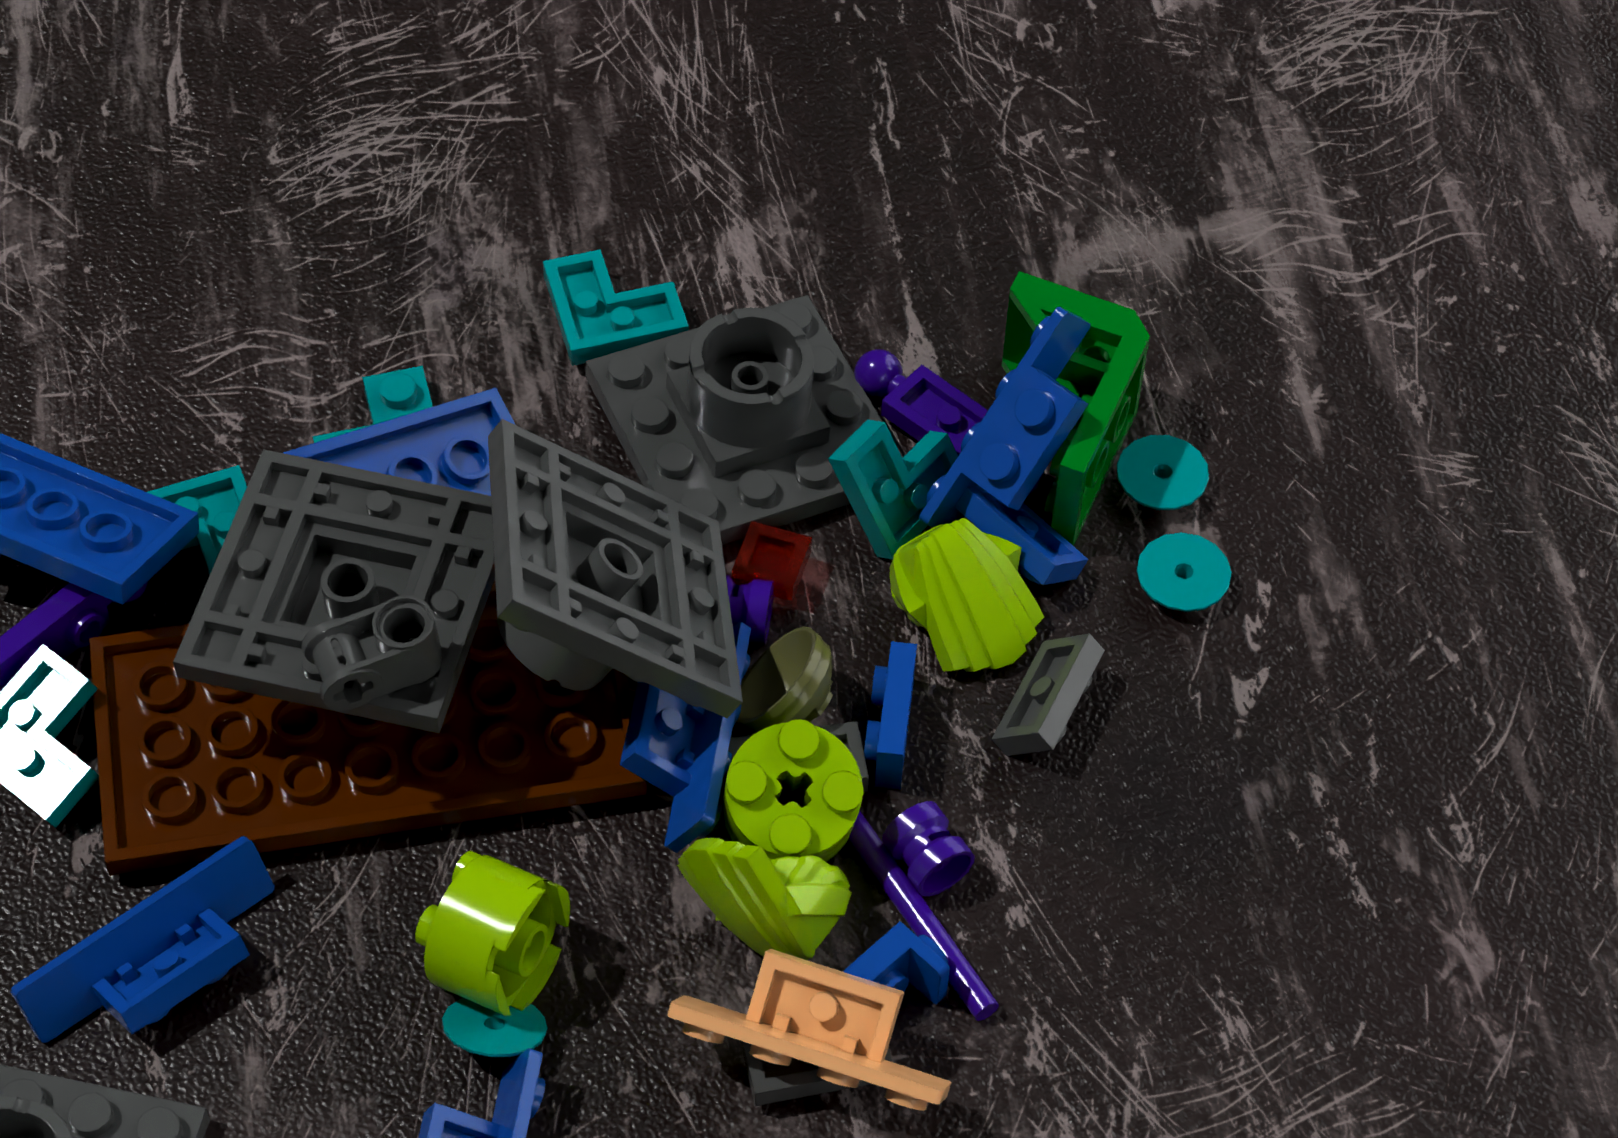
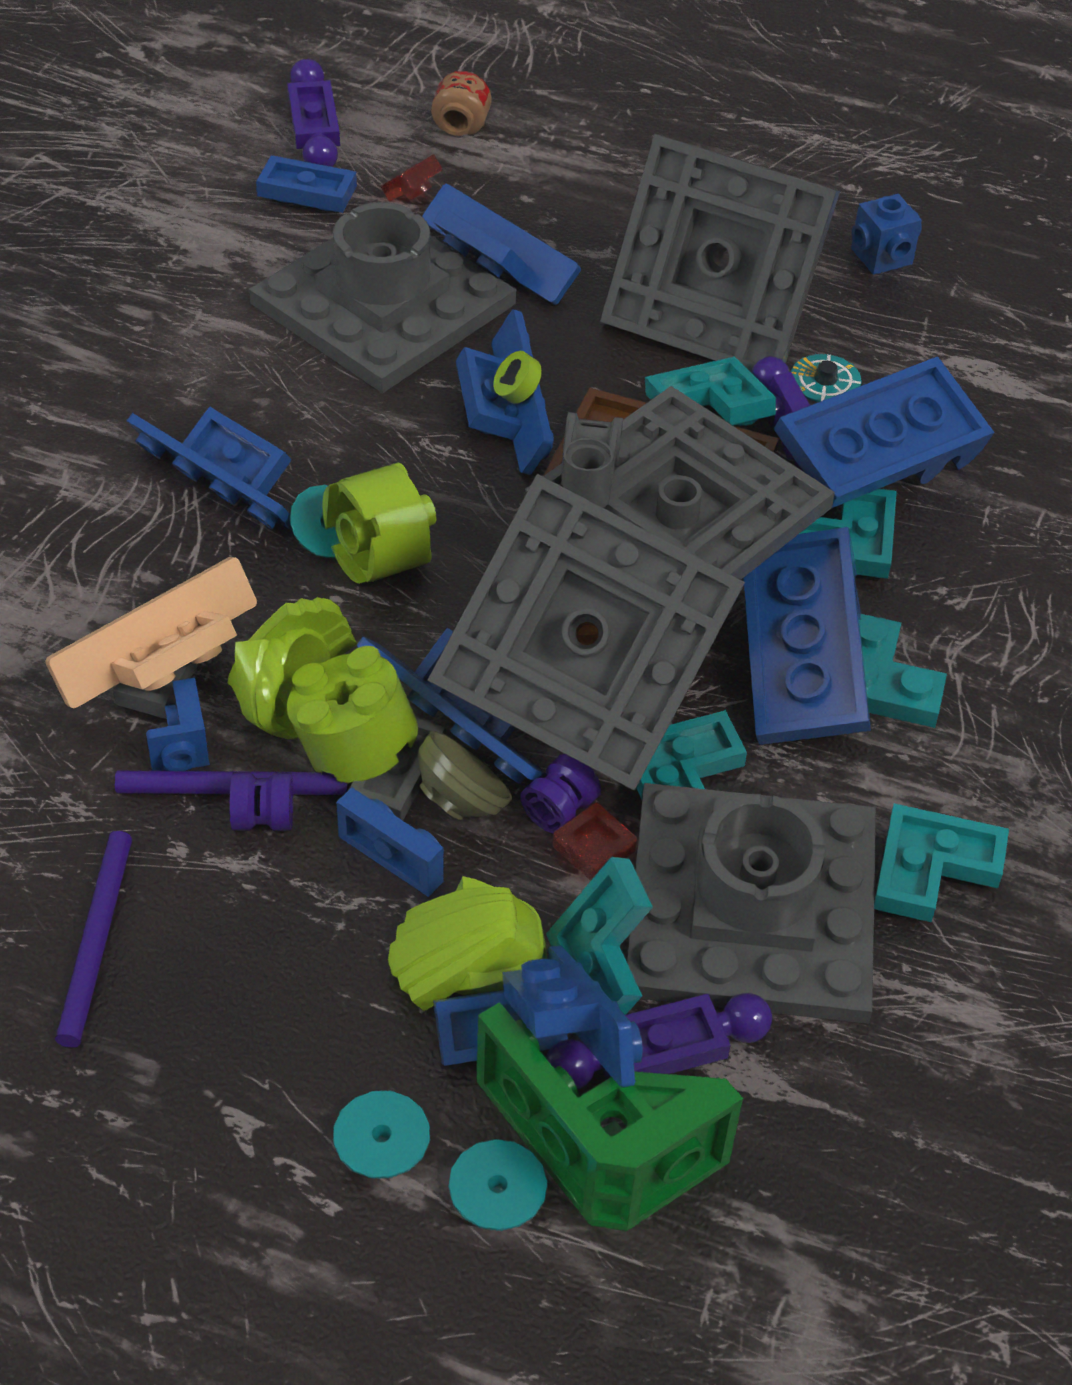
camera: 120 degrees right, 5 degrees down
dark grey plate [991,633,1105,756] -> none
none -> dark purple bar [55,831,132,1048]
none -> lime tile [493,351,541,404]

